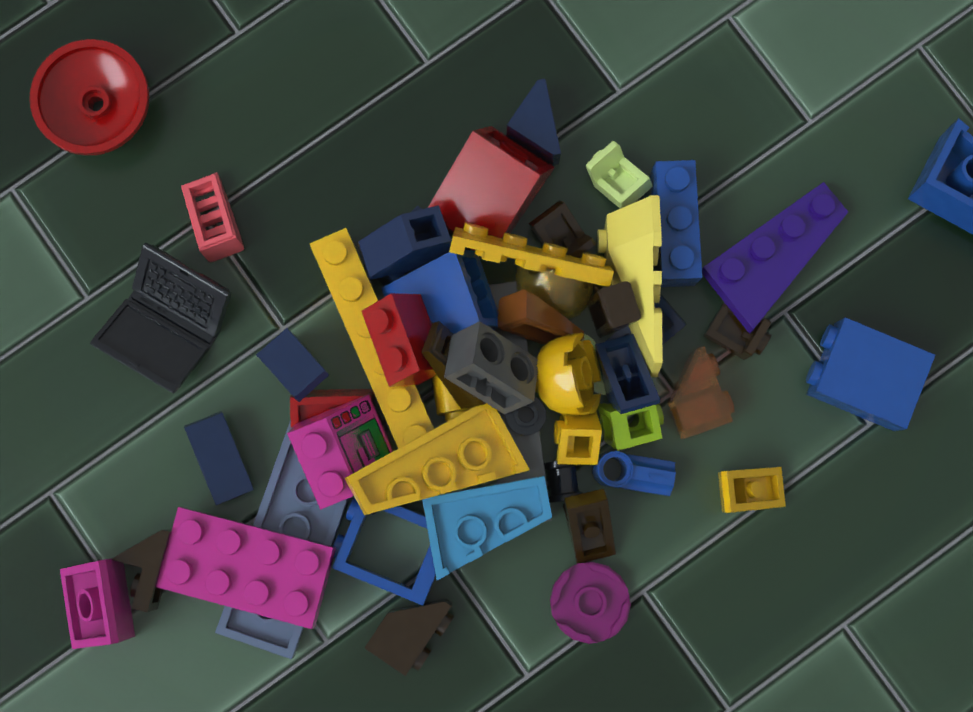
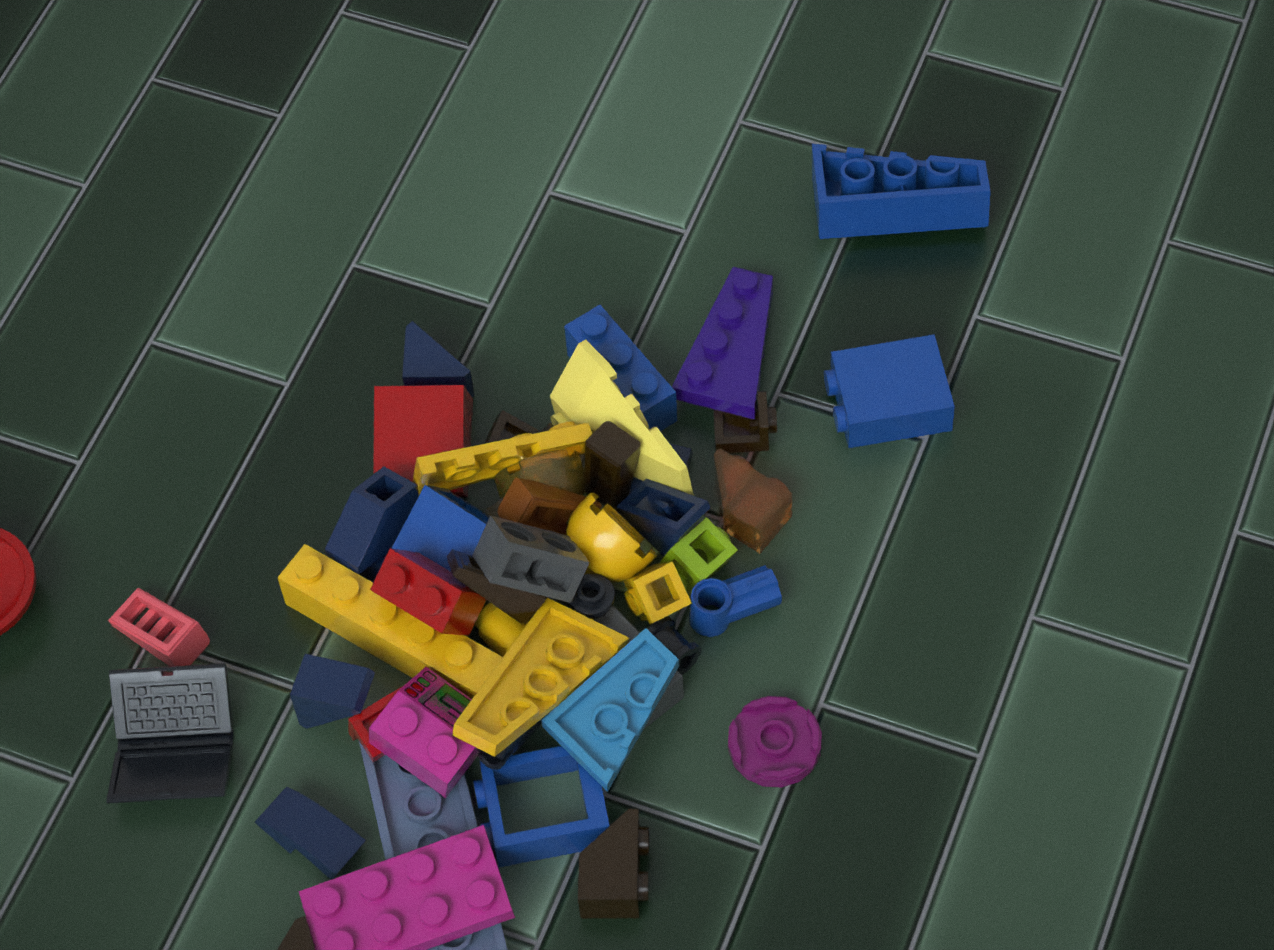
camera: 30 degrees left, 25 degrees down
dark brown slope [563,488,616,564] -> none
yellowish green bracket [586,141,653,209] -> none
yellow slope [718,467,786,513] -> none

